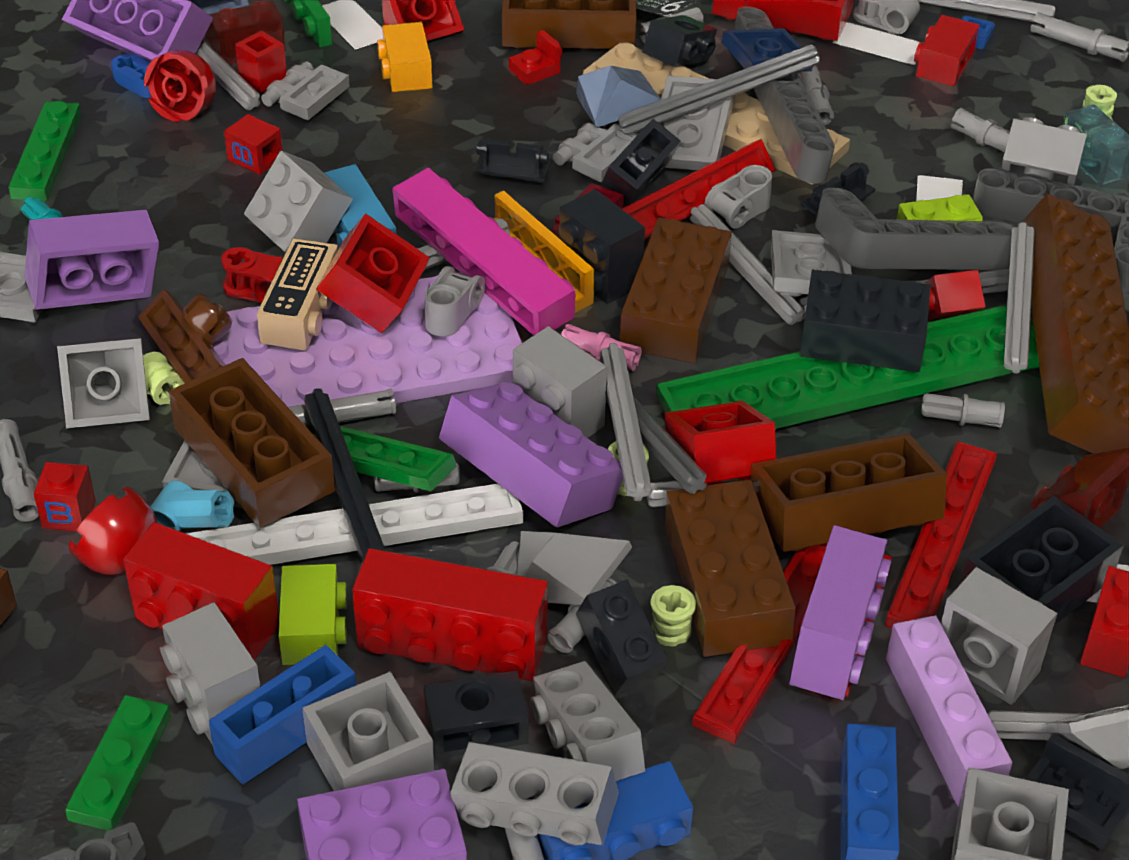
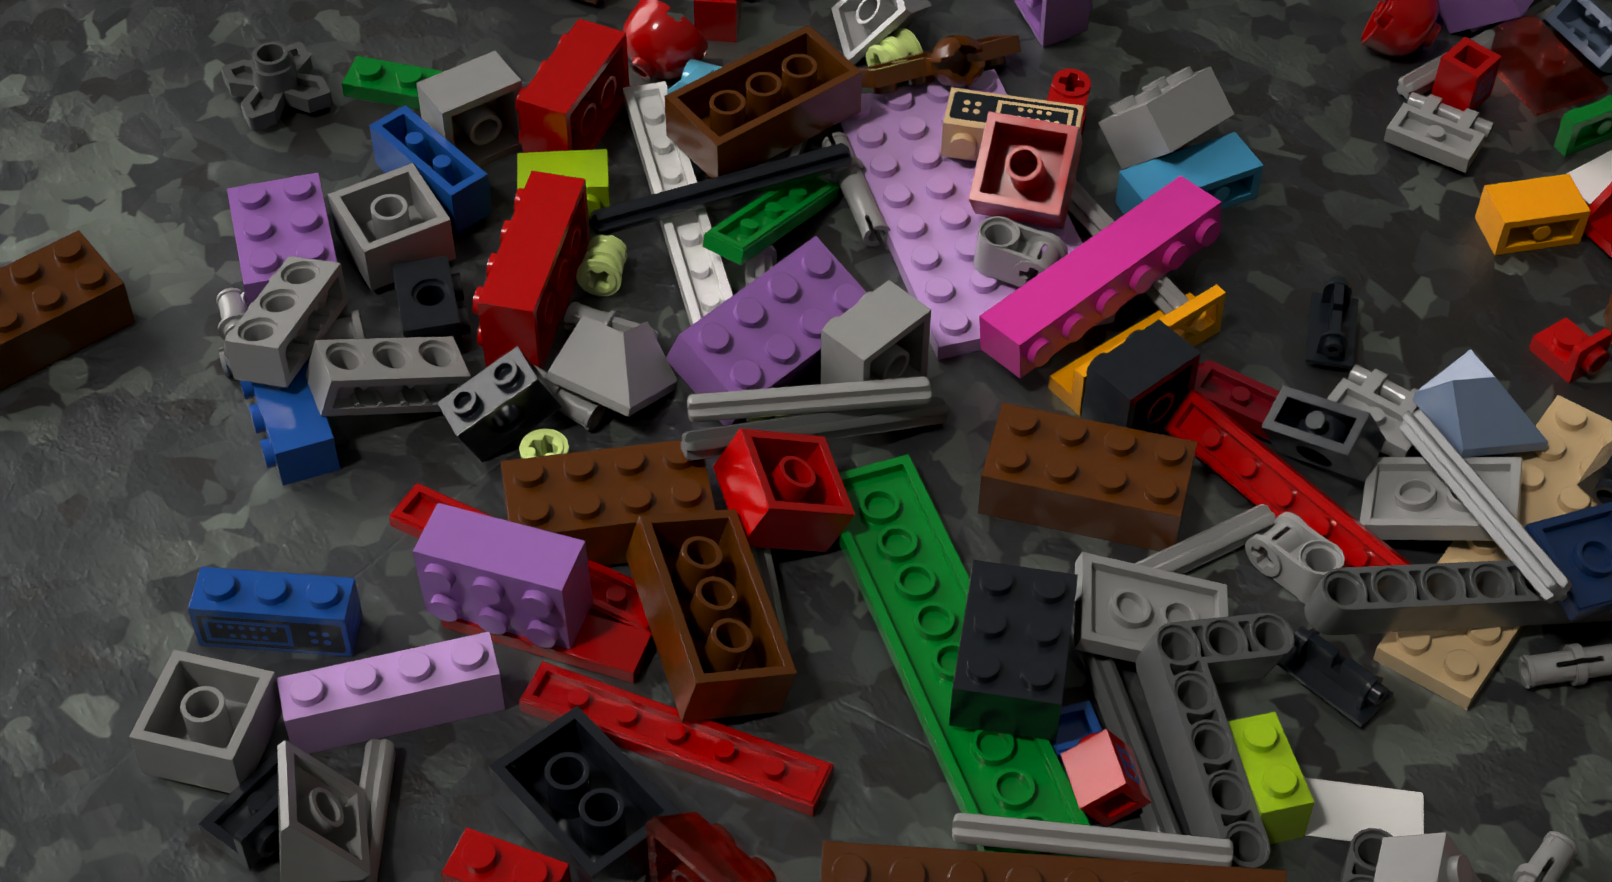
camera: 90 degrees right, 5 degrees up
red brick [224,114,283,175] -> none
bright pink pin [561,324,642,371] -> none
light grey axle [921,393,1005,428] -> none
light grey brick [941,567,1057,705] -> none

